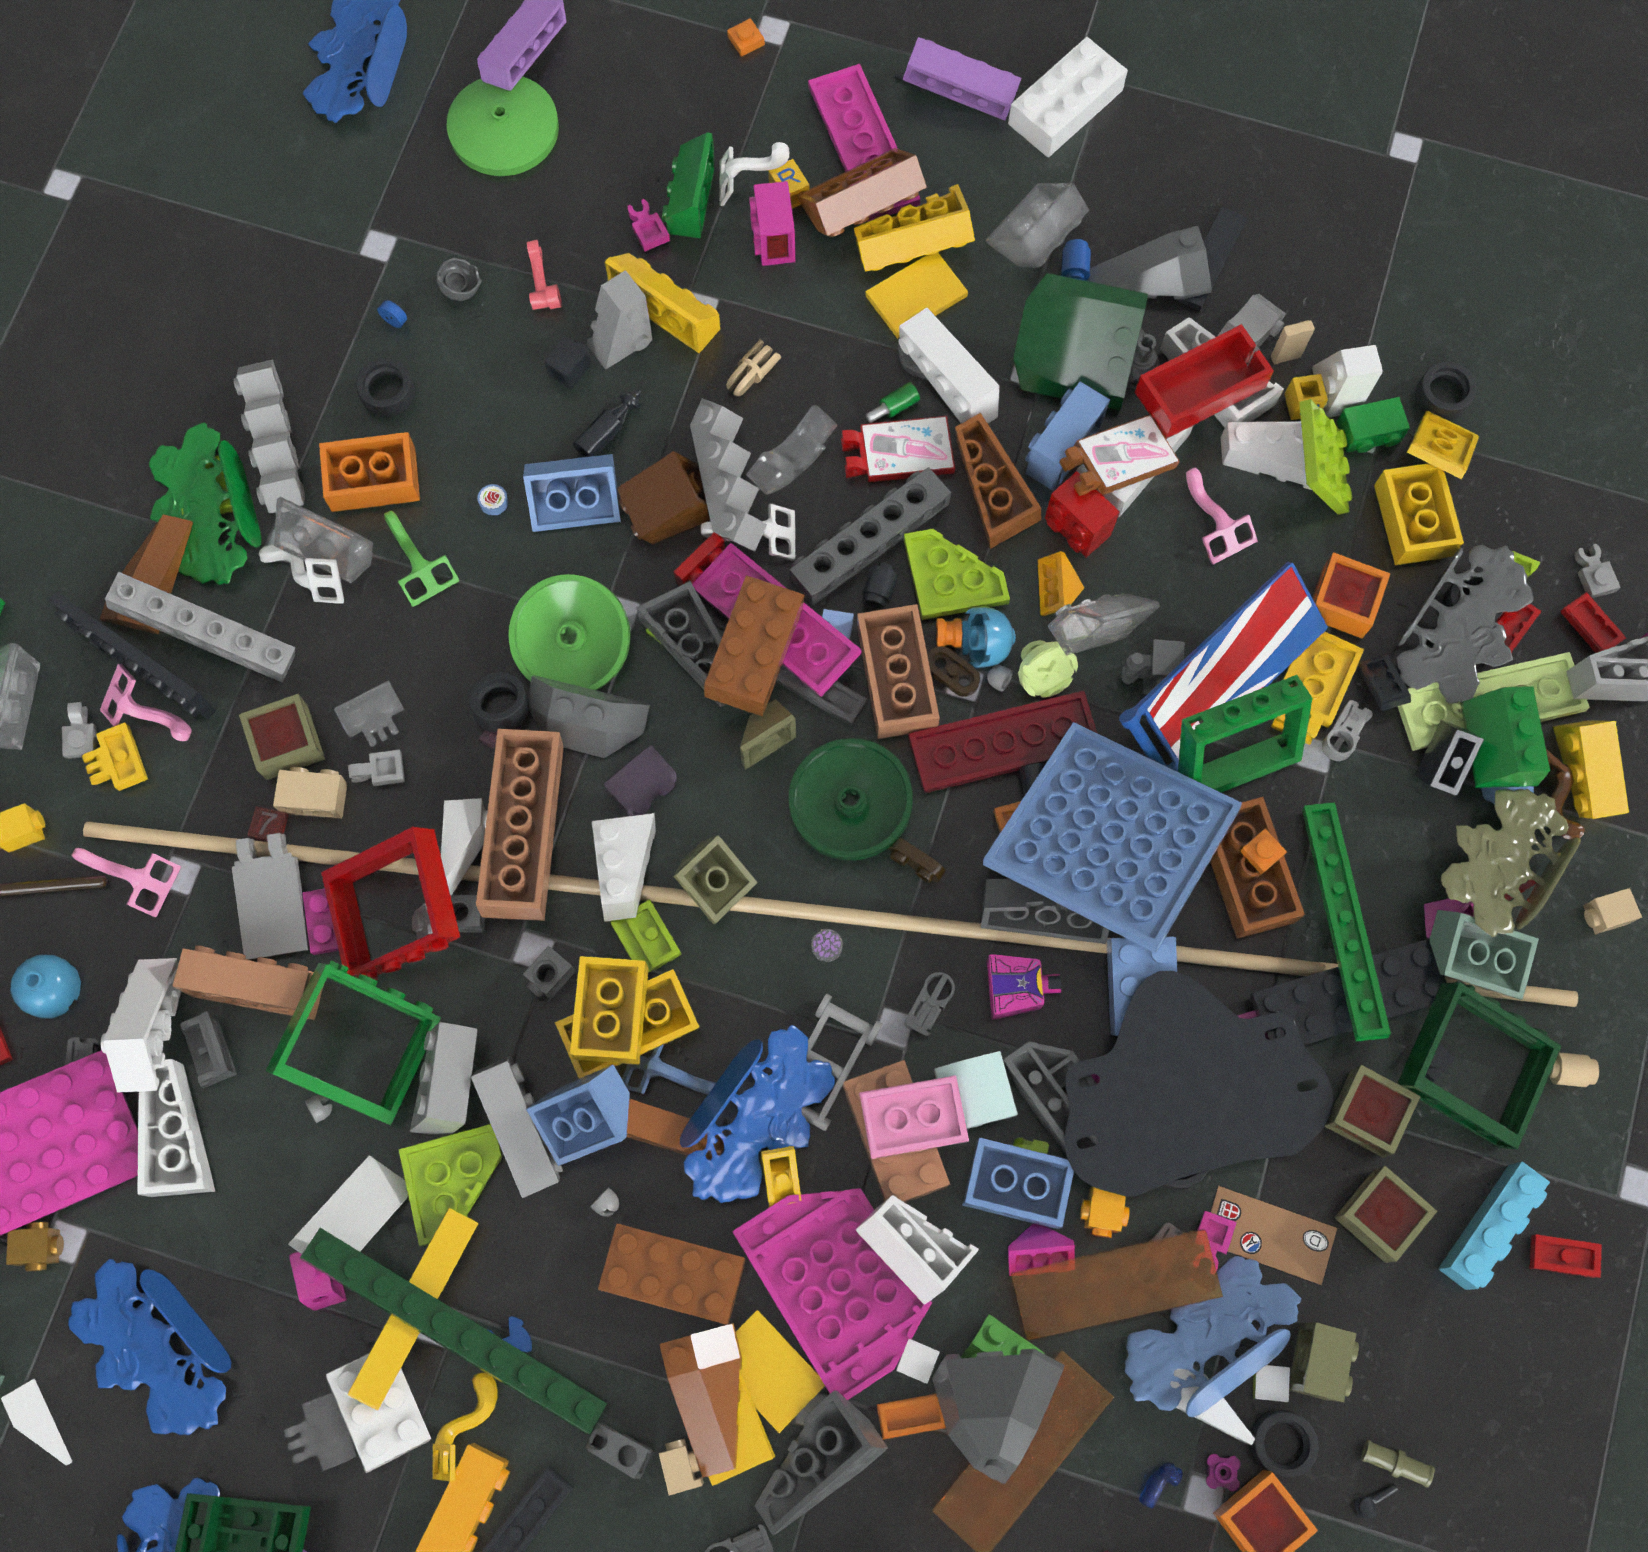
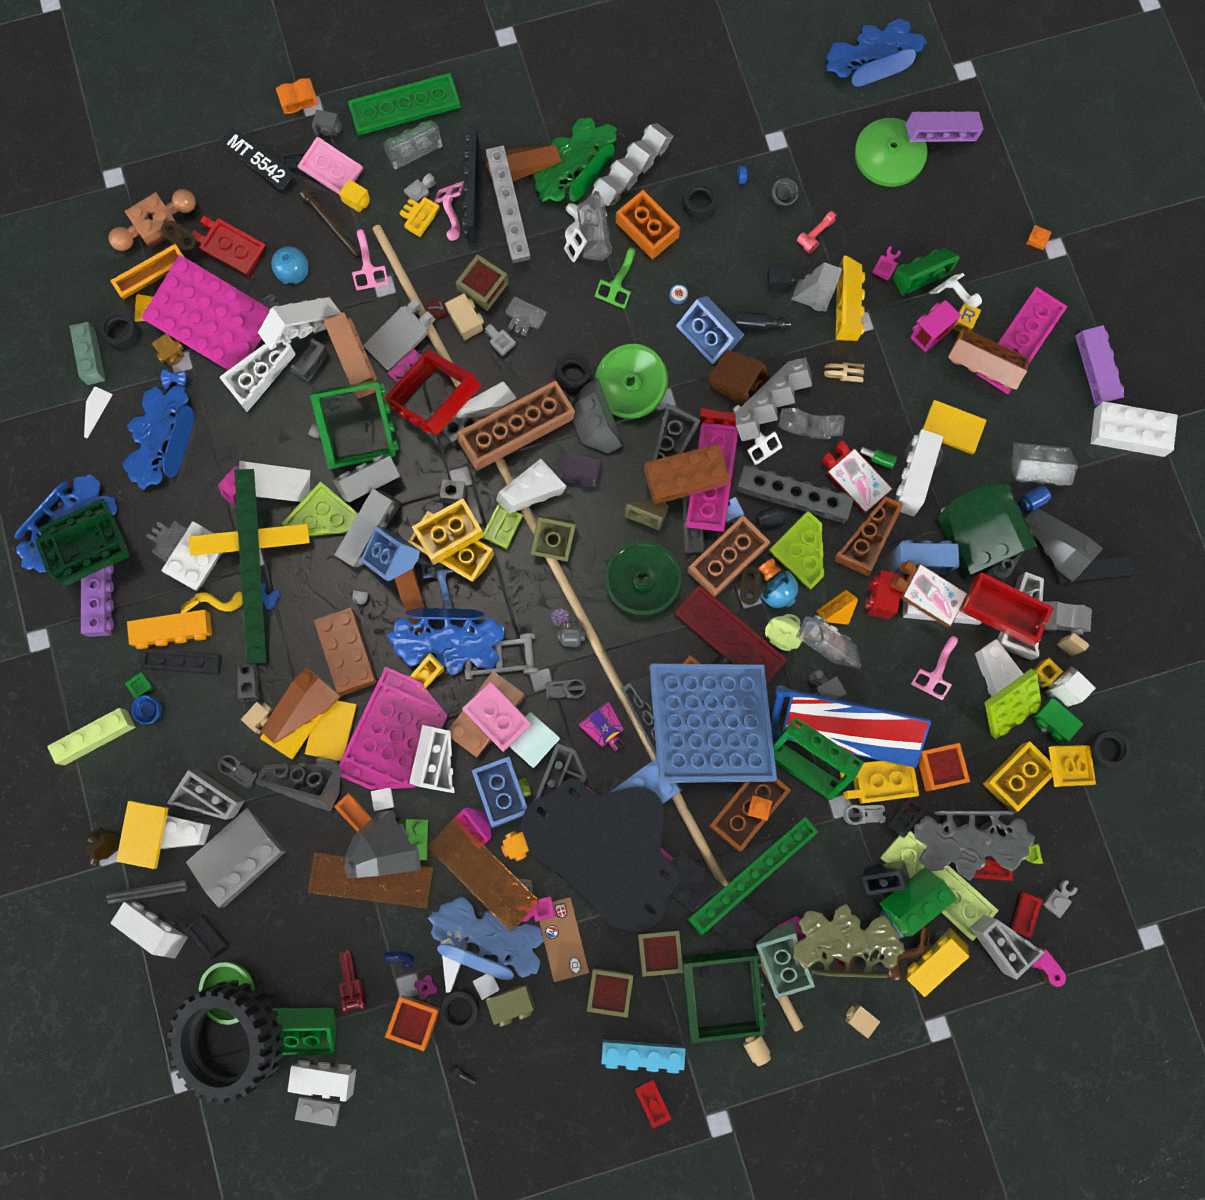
camera: 55 degrees right, 5 degrees up
yellow wedge [854,184,975,272] -> none
dark brown plate [888,837,946,883] -> none
light grey hinge [987,665,1013,692] -> none
olive pin [1361,1440,1435,1488] -> none
none -> blue piece [161,369,187,389]
none -> dark grey head [558,622,586,647]

